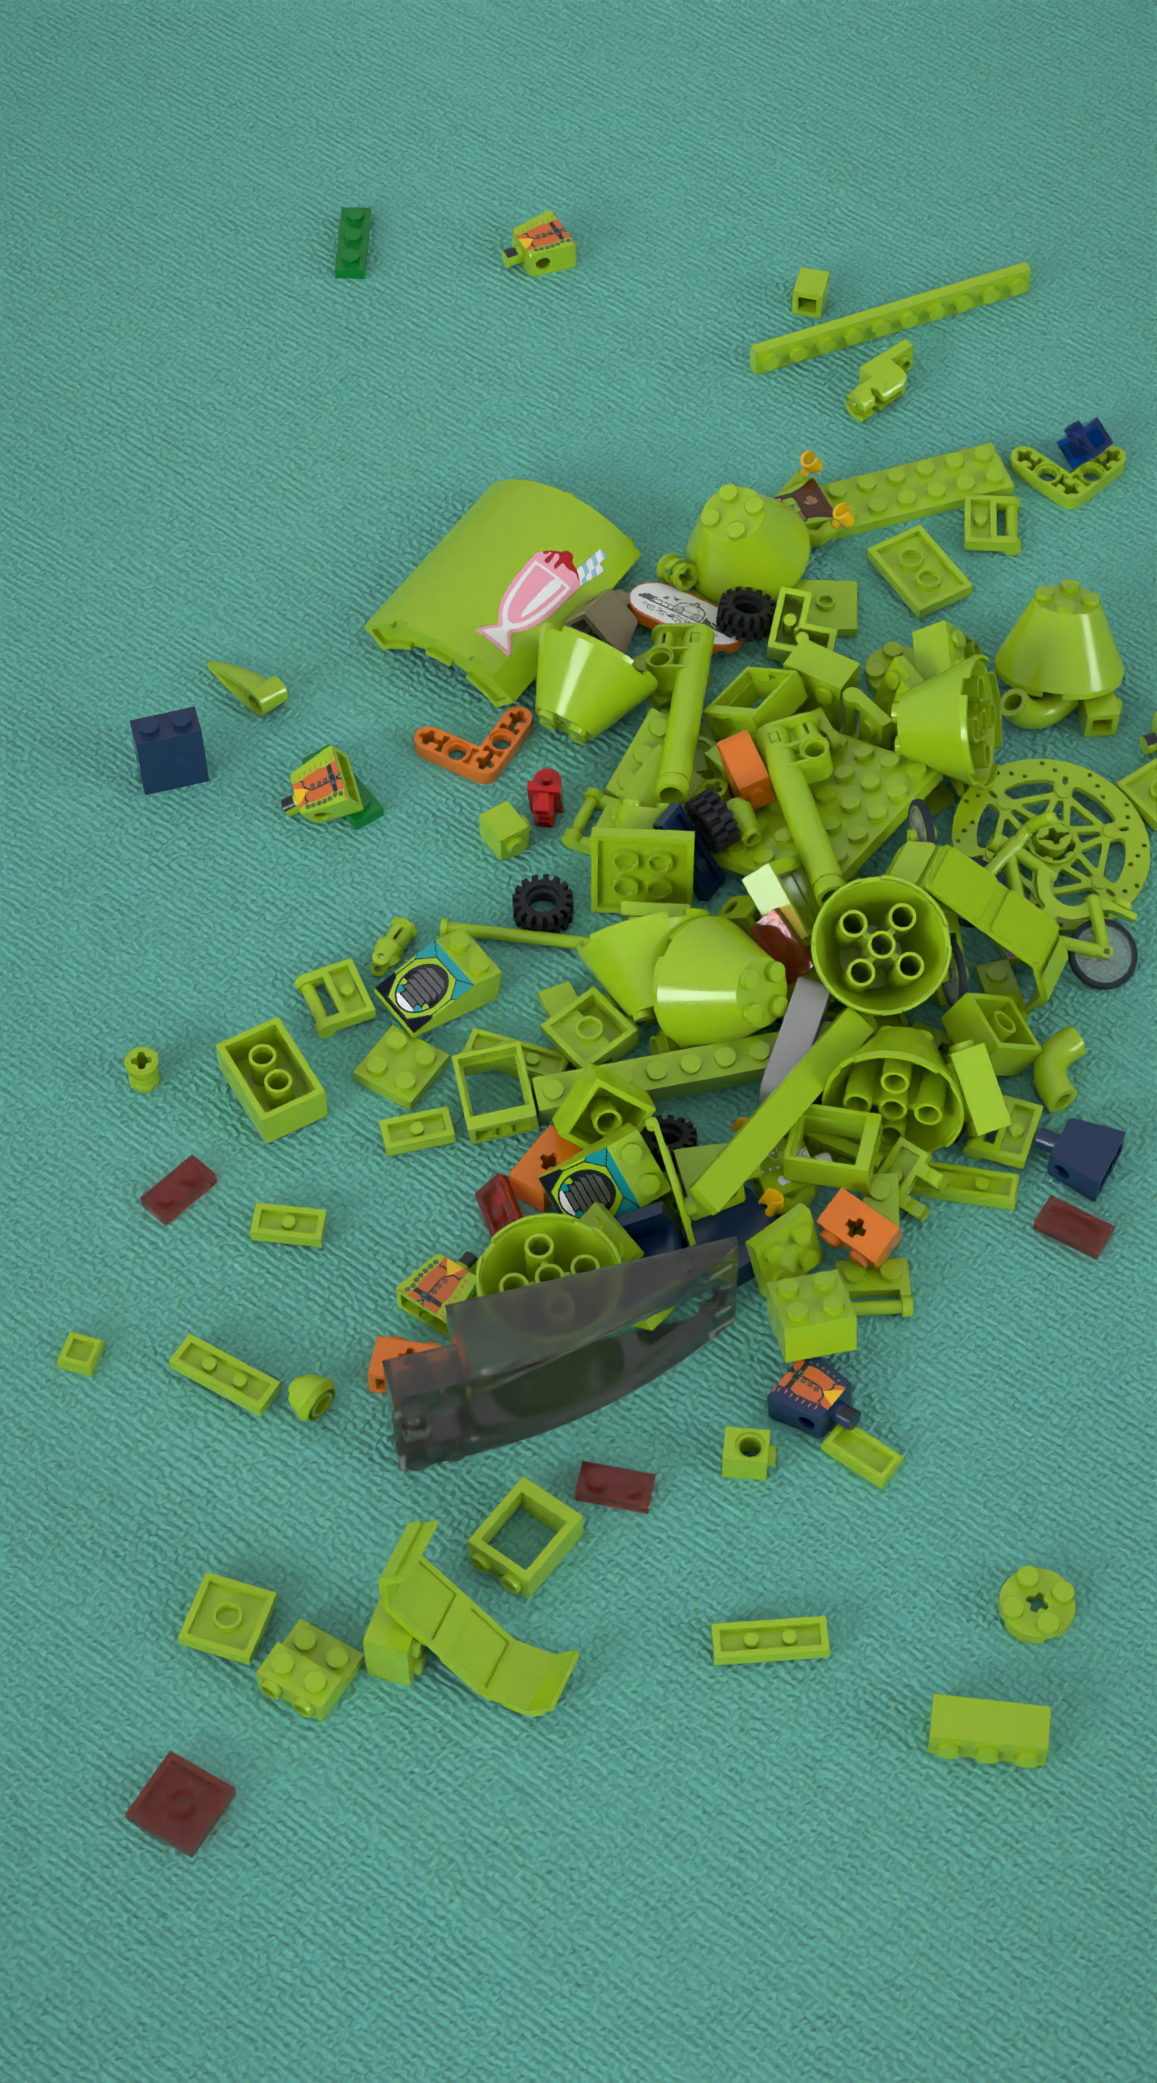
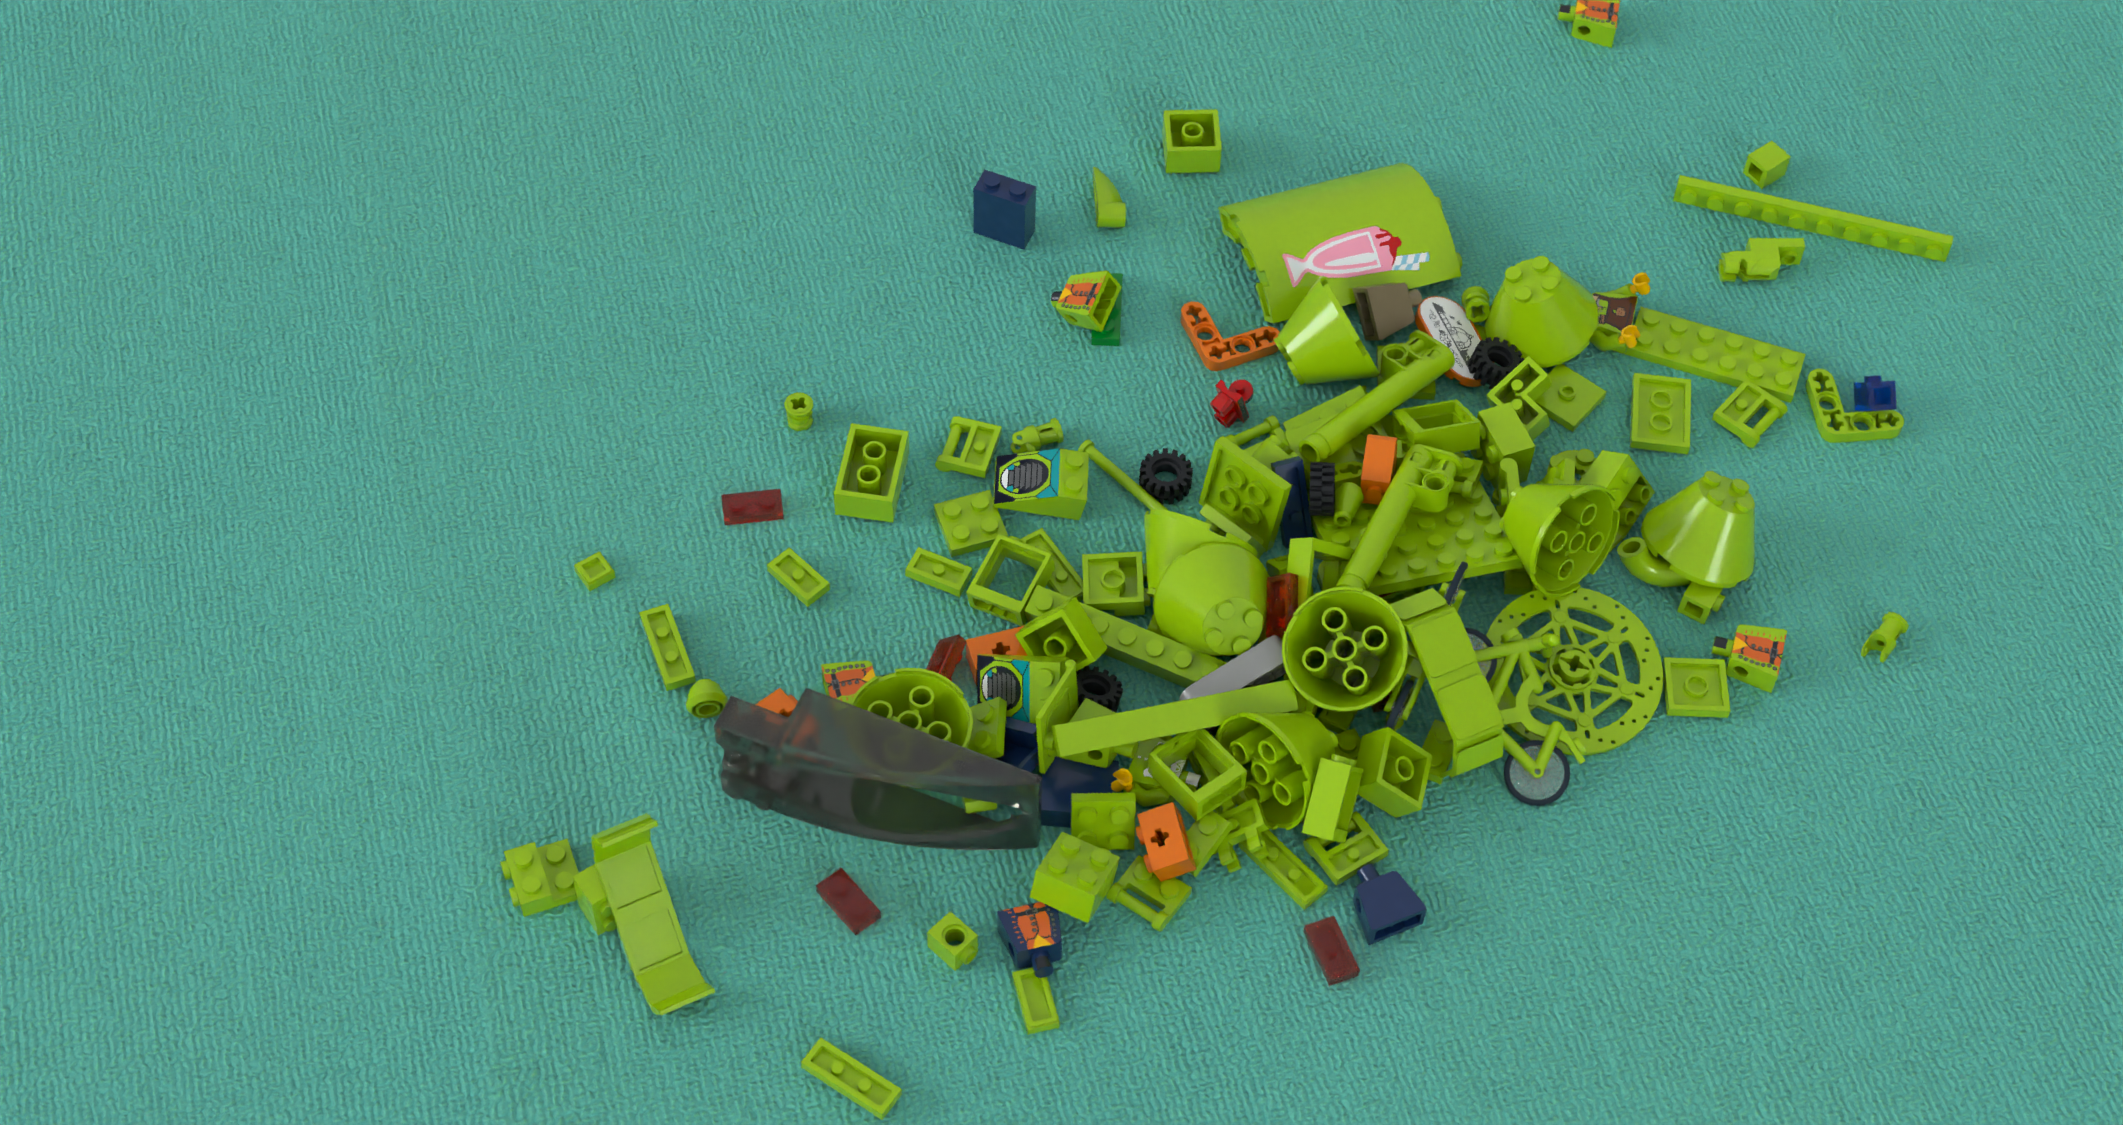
camera: 35 degrees right, 0 degrees up
clear red plate [125,1751,236,1858] -> none
lime plate [178,1571,278,1666] -> none
lime window [467,1476,584,1599] -> none
lime brick [479,800,531,862] -> none
lime tile [538,981,578,1019] -> none
lime cylinder [1033,1026,1086,1113] -> none
none -> lime brick [1162,109,1222,173]

